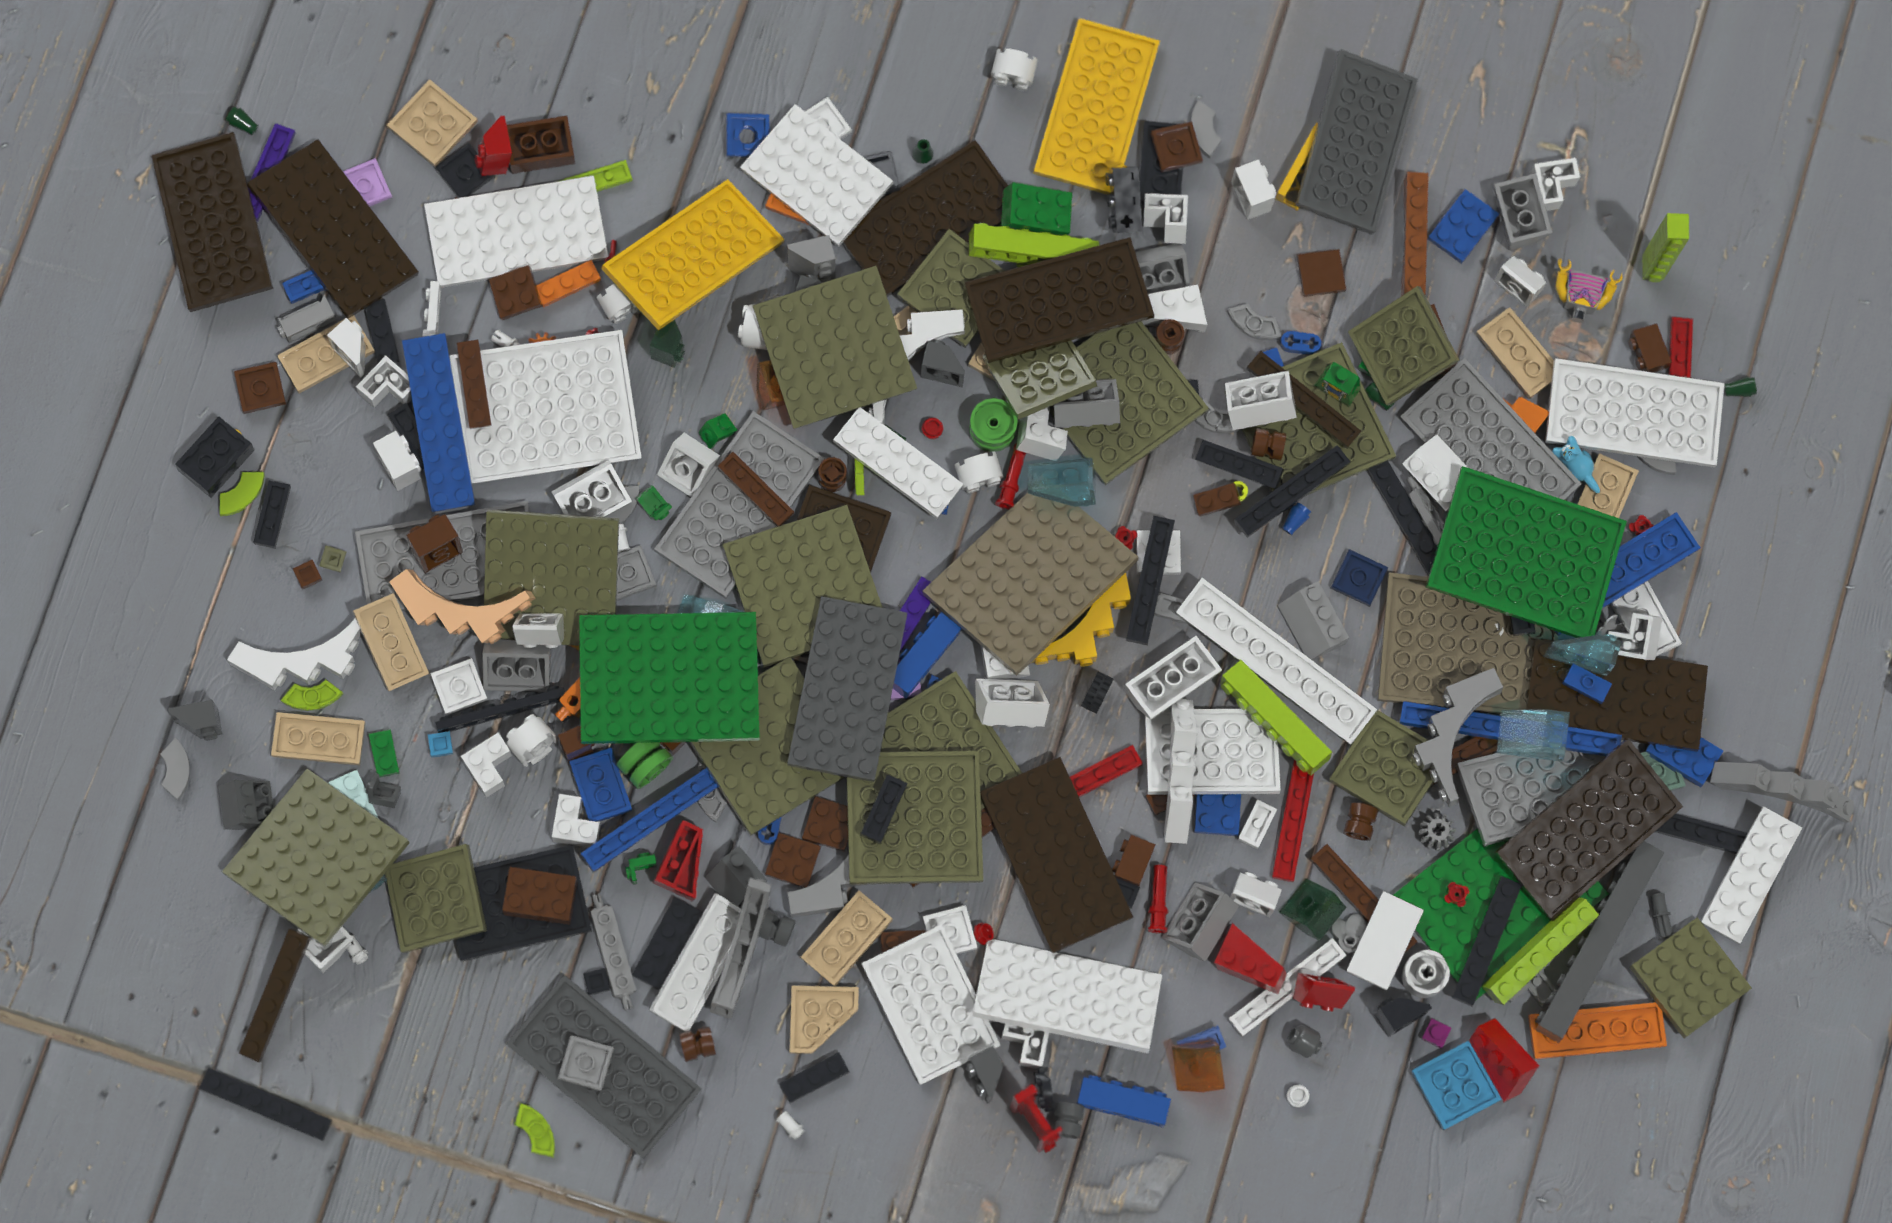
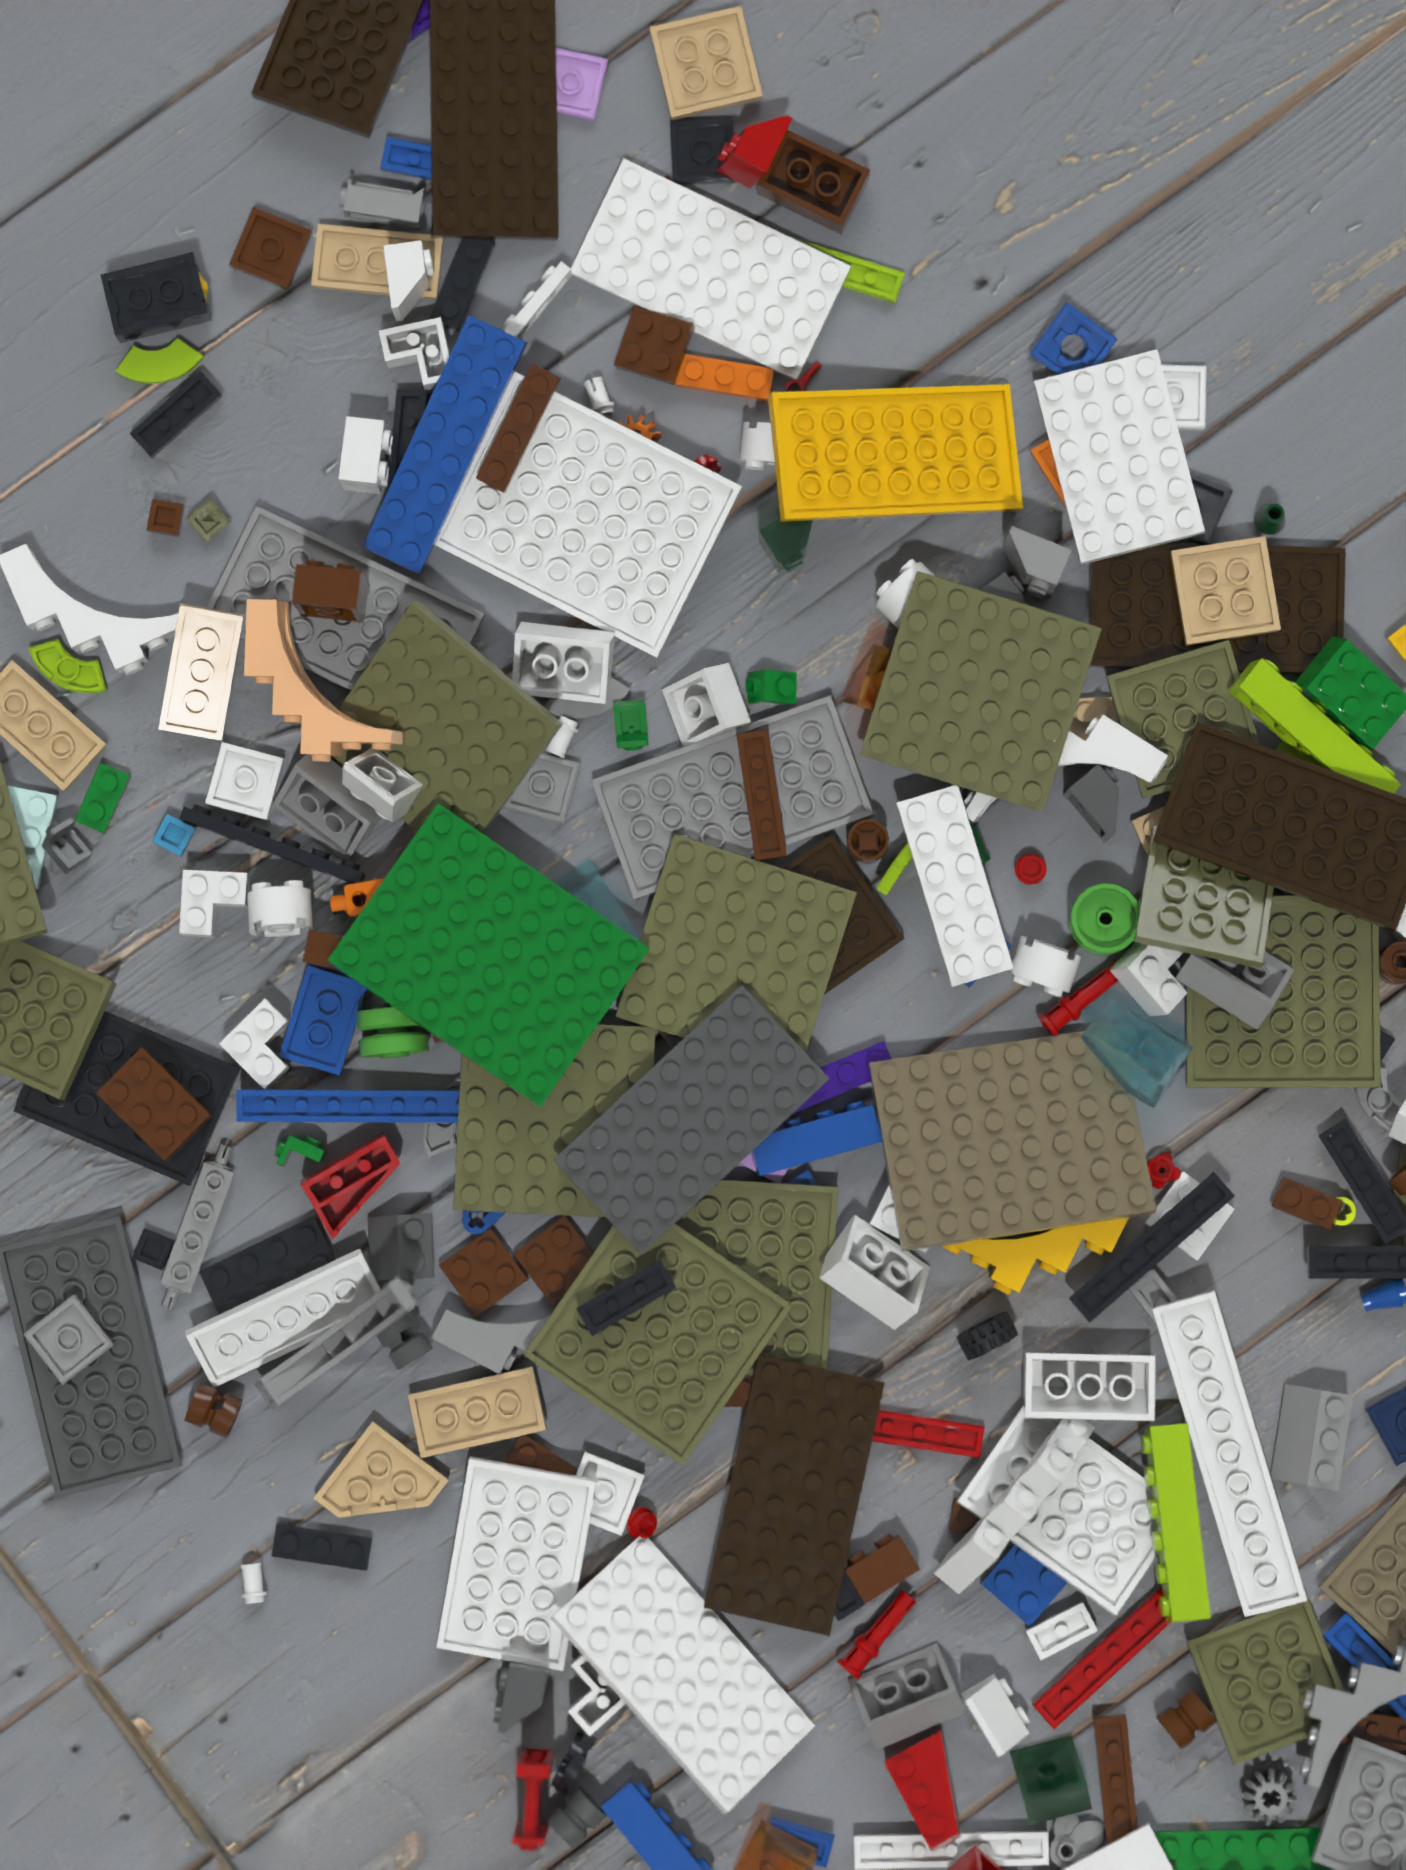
camera: 45 degrees right, 10 degrees up
none -> tan plate [1170,536,1281,646]

